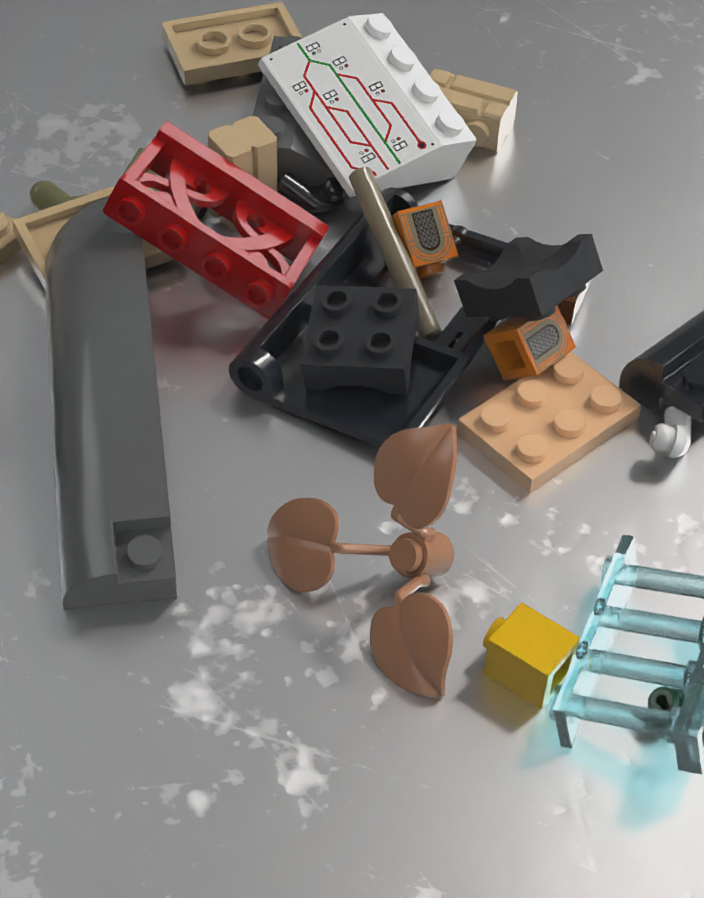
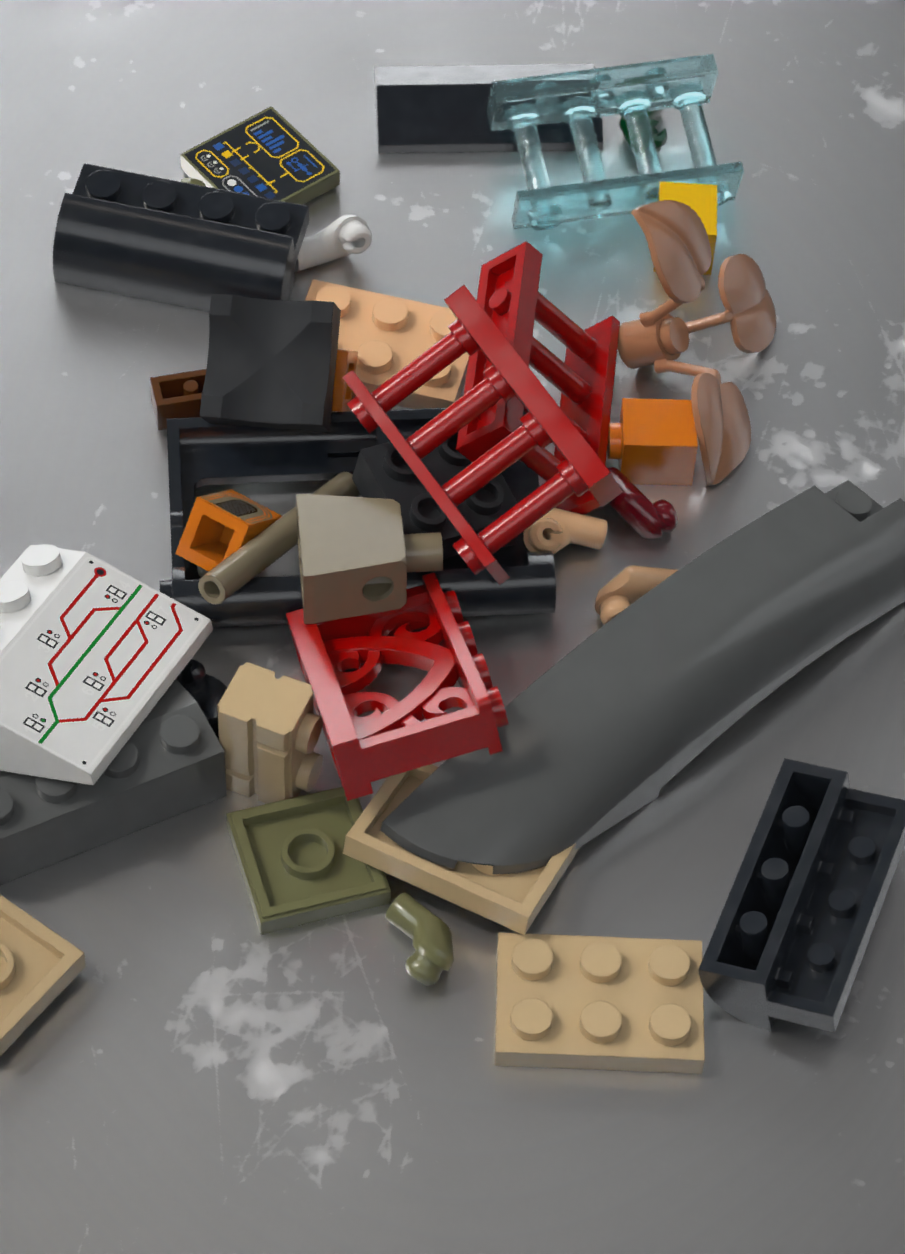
camera: 125 degrees left, 5 degrees up
none -> dark tan torso [296,494,443,624]
none -> red fence [342,285,623,585]
none -> red fence [456,241,620,515]
none -> light nougat arm [524,508,607,555]
none -> light nougat arm [594,565,678,625]
none -> orange brick [607,398,698,486]
none -> dark red arm [607,467,678,540]

